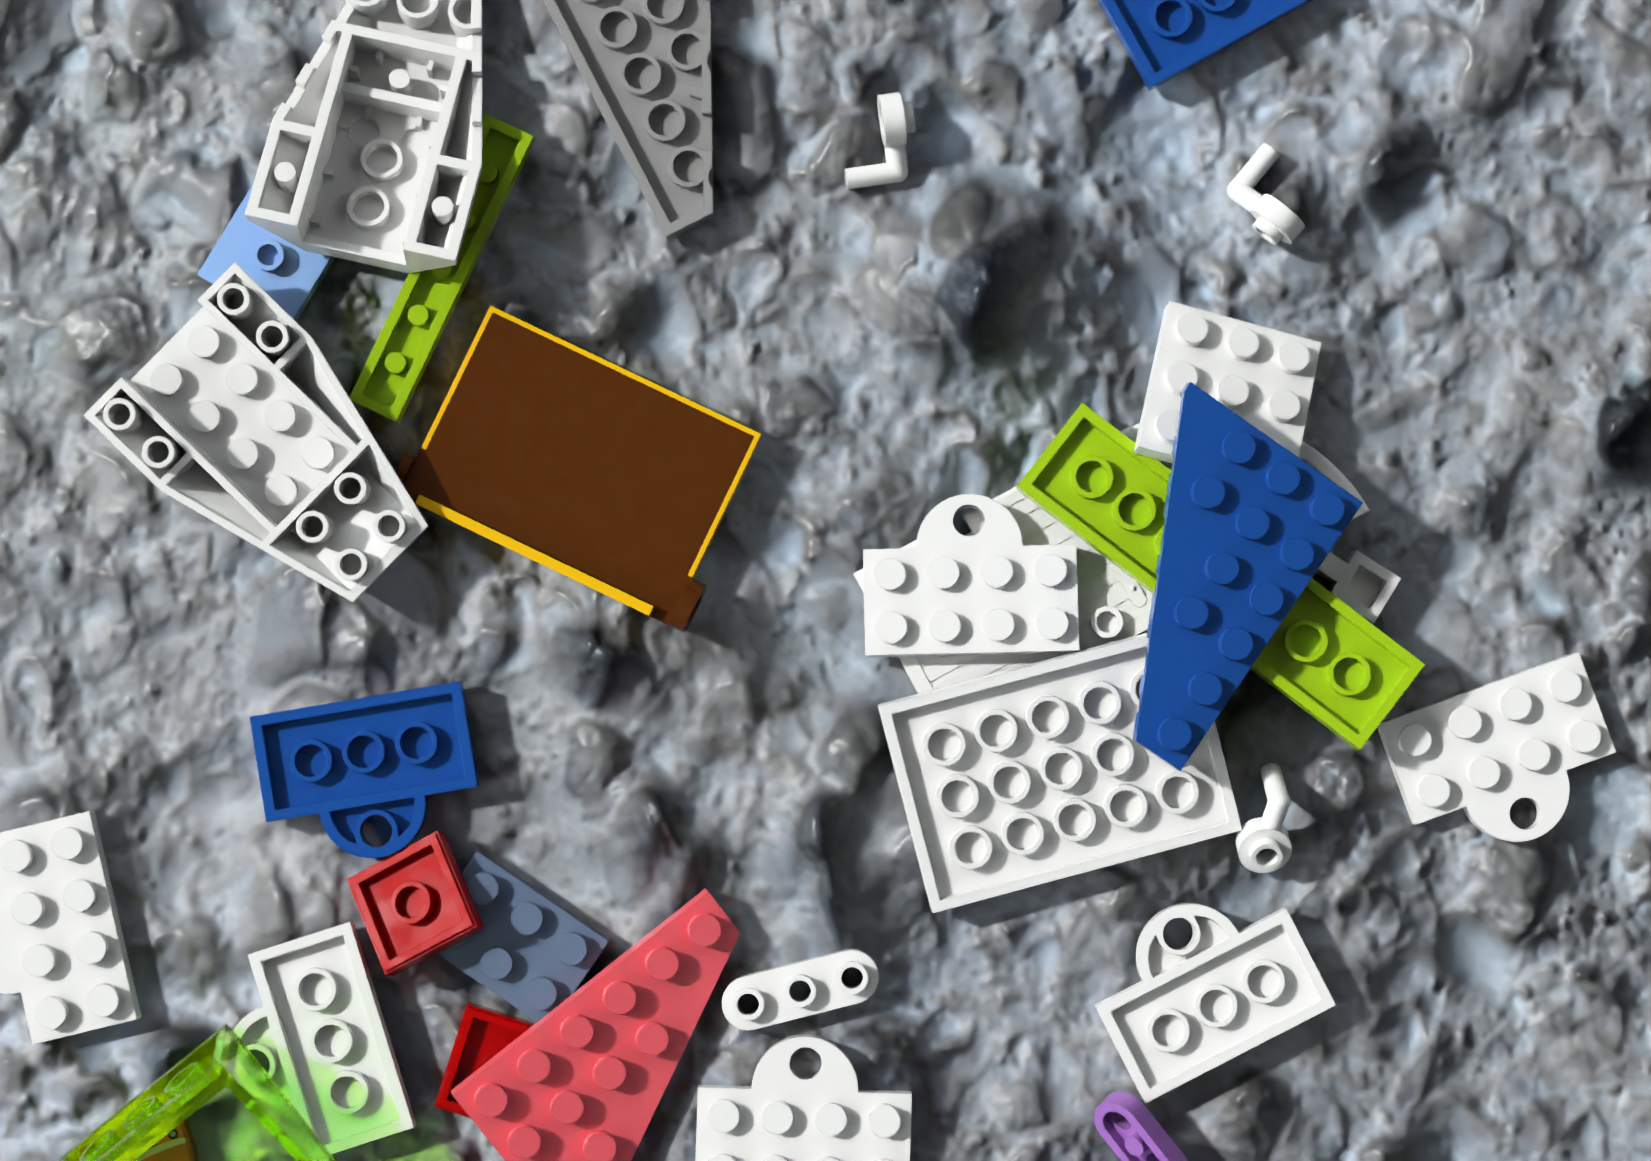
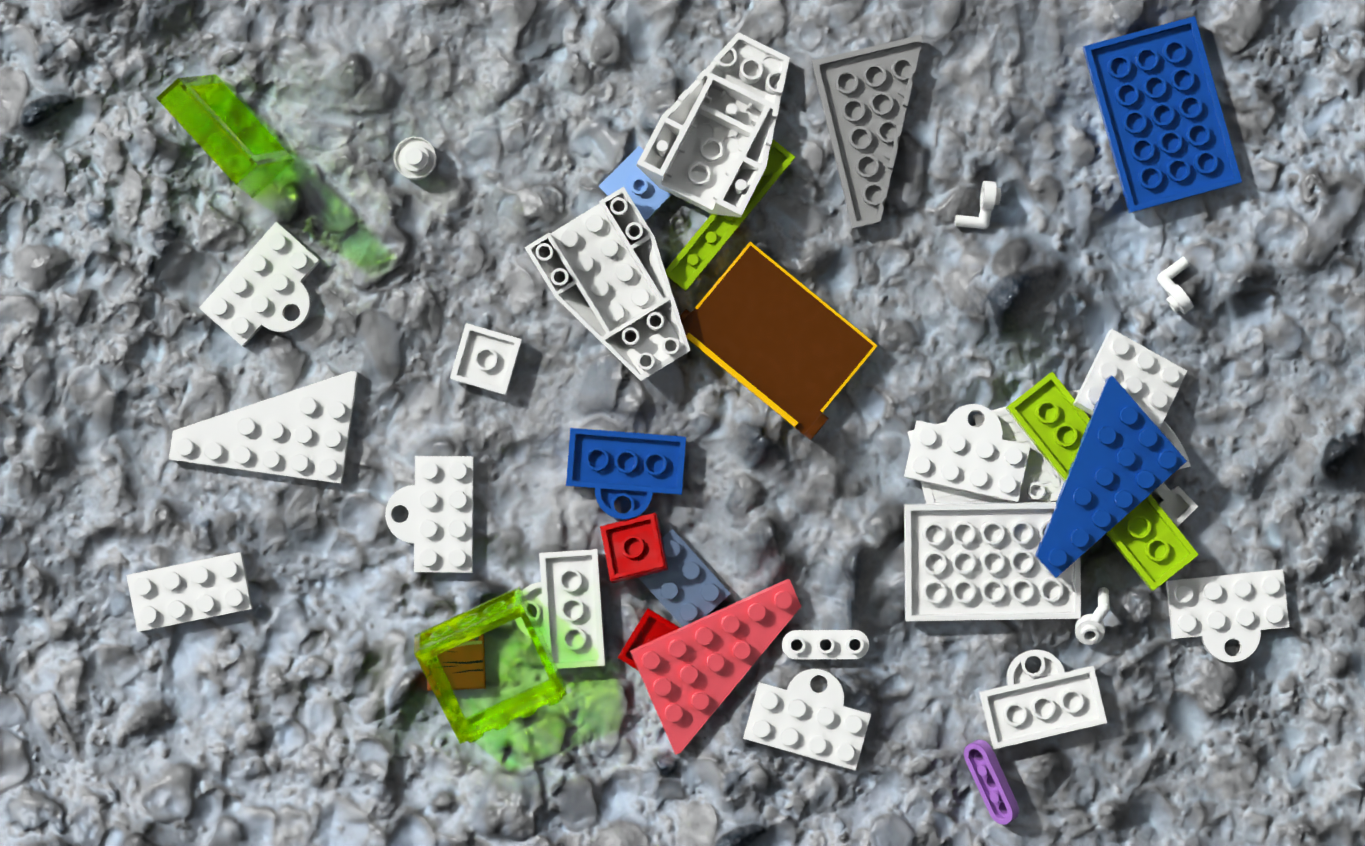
camera: 15 degrees right, 0 degrees up
none -> white plate [450,323,522,395]

